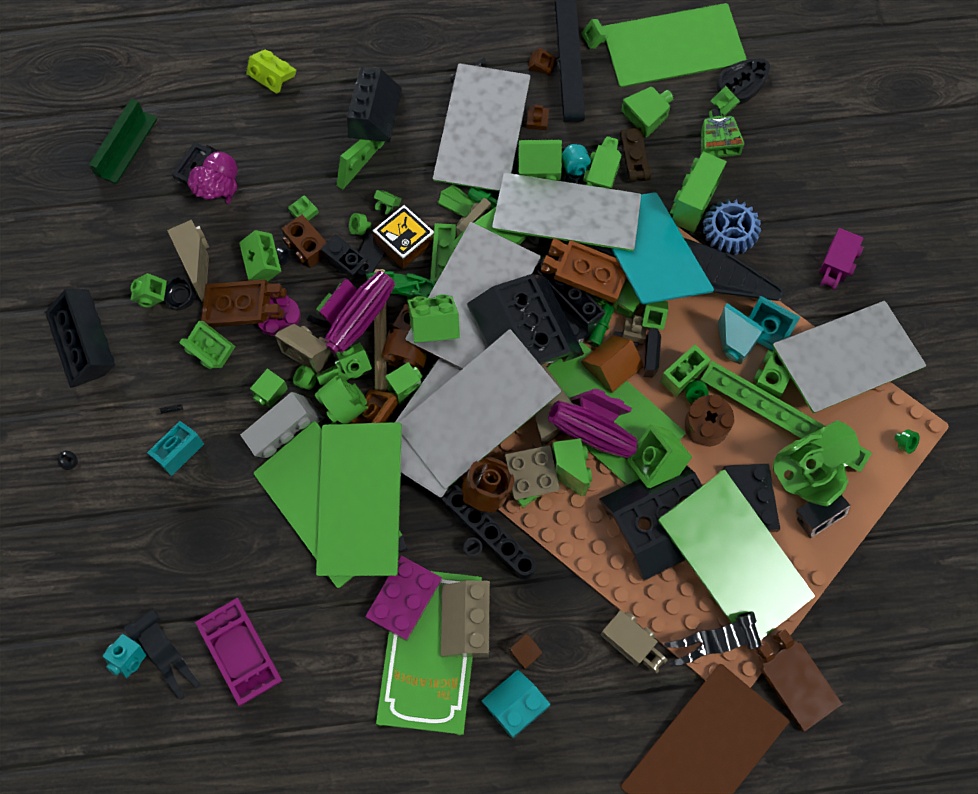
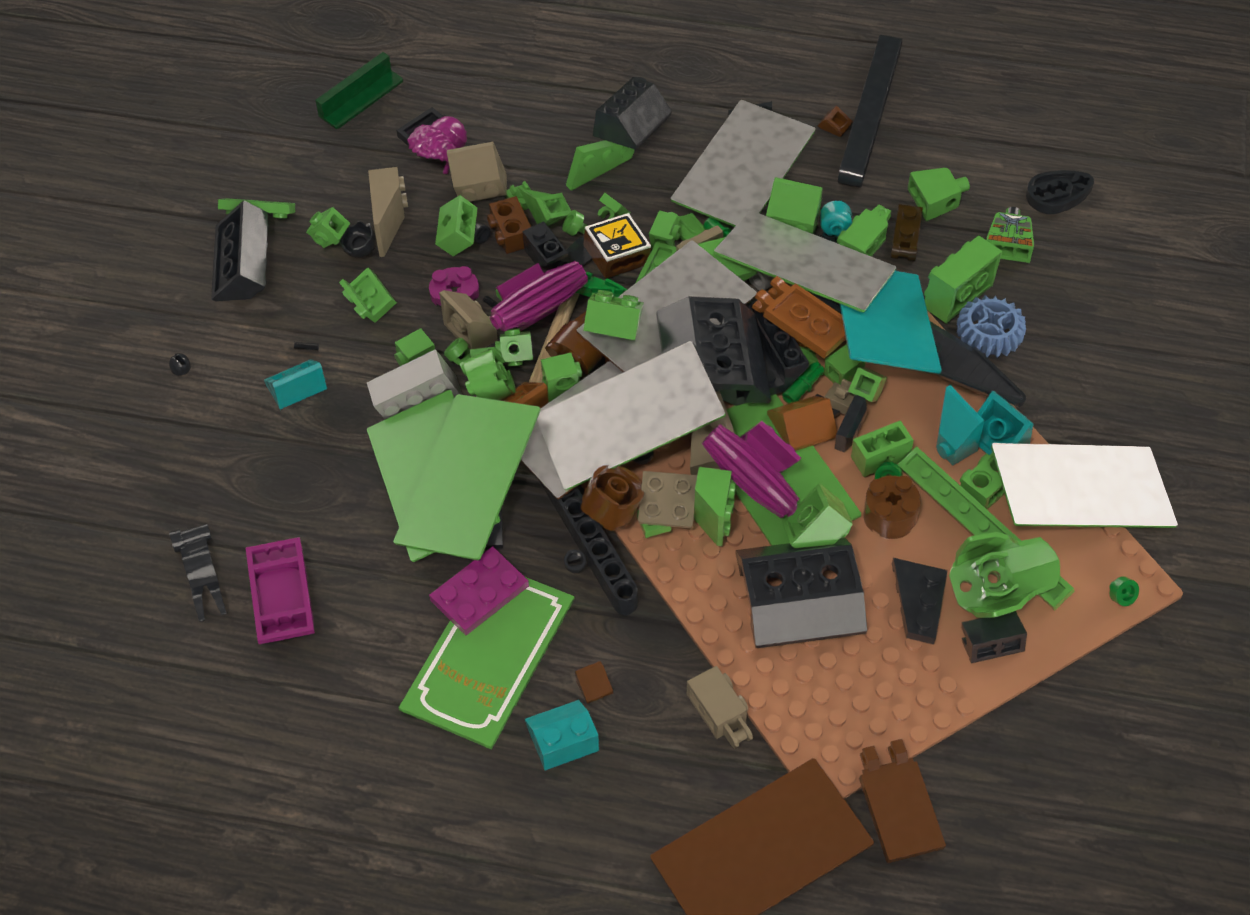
camera: 20 degrees right, 15 degrees down
teal brick [102,634,146,678] -> none
reddish brown tile [201,279,287,327] -> none
lime bracket [246,50,296,93] -> none
dark tan slope [441,581,490,657] -> none
reddish brown tile [526,105,549,131] -> none
bright green tile [581,19,609,49] -> none
bright green piece [603,3,747,87] -> none
piece [658,470,815,640] -> none
black flag [664,611,761,666] -> none
bright green tile [711,86,740,116] -> none
magenta brick [819,228,864,290] -> none
none -> bright green plate [218,198,295,218]
none -> dark tan slope [447,142,507,202]
none -> bright green slope [518,188,571,226]
none -> bright green brick [649,211,681,248]

